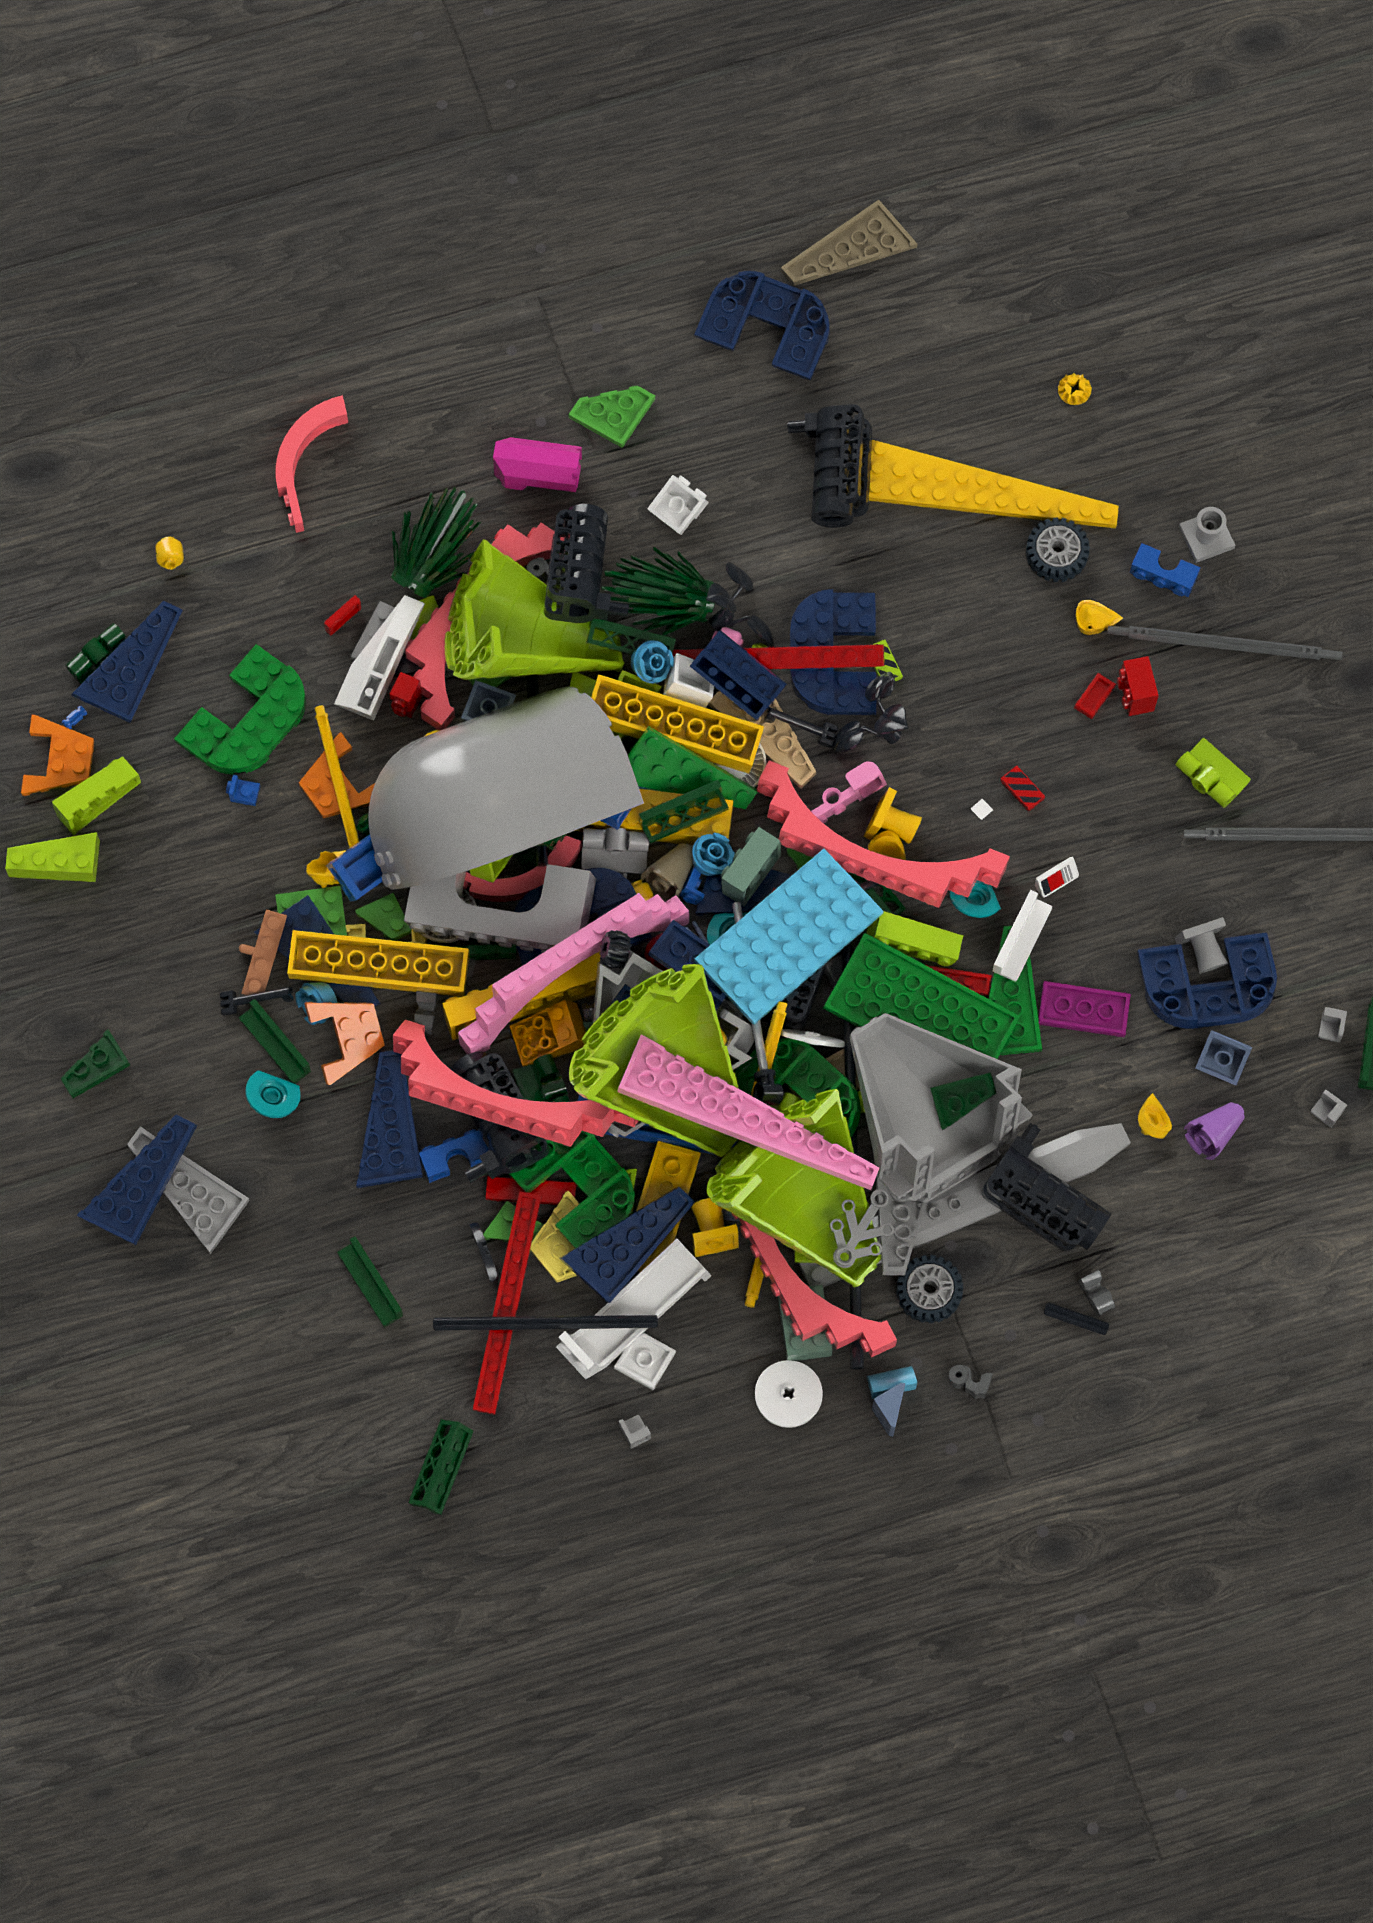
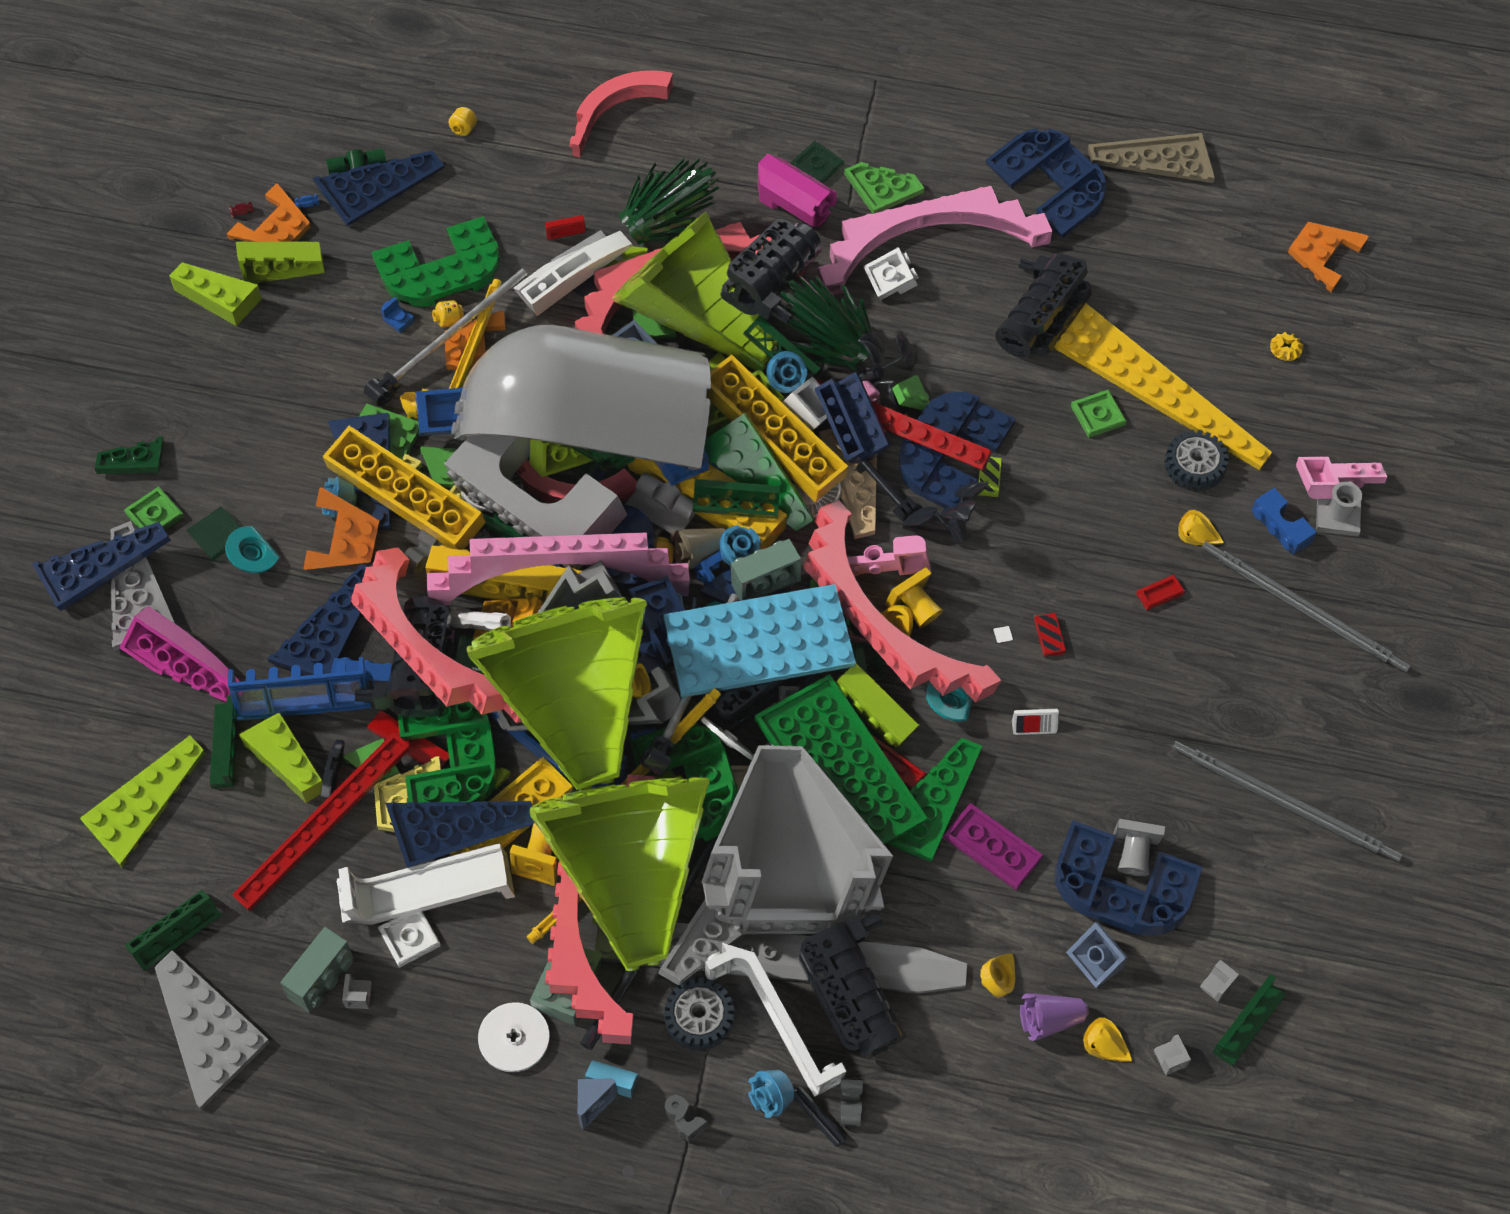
camera: 30 degrees right, 10 degrees down
black hinge [220,987,294,1016] -> none
nougat plate [239,909,287,995] -> none
dark green fence [239,999,311,1084] -> none
red brick [390,672,422,718] -> none
black axle [433,1315,658,1331] -> none
black gear [599,930,631,969] -> none
bright pink wing [617,1034,879,1190] -> none
light grey plant [830,1189,894,1268] -> none
dark green wing [930,1072,997,1131] -> none
white panel [993,890,1052,982] -> none
red brick [1117,656,1159,716] -> none
lime panel [1175,738,1251,808] -> none
none -> lime wing [80,735,205,868]
none -> dark pink wedge [120,606,243,702]
none -> bright green tile [124,486,184,530]
none -> light grey wing [155,951,270,1110]
none -> clear green tile [187,506,241,561]
none -> blue window [228,657,371,721]
none -> dark red piece [229,201,254,217]
none -> lime wedge [239,713,322,803]
none -> sand green brick [280,927,353,1013]
none -> flat silver piece [363,268,527,407]
none -> yellow head [432,300,464,328]
none -> white axle [450,608,512,631]
none -> white panel [705,943,846,1097]
none -> dark azure cone [748,1070,794,1118]
none -> clear green tile [790,141,844,184]
none -> bright pink arch [818,186,1052,296]
none -> bright green wing [892,375,930,411]
none -> bright green tile [1071,390,1126,438]
none -> yellow piece [1083,1017,1132,1062]
none -> orange wing [1288,222,1369,292]
none -> bright pink plate [1296,457,1387,499]

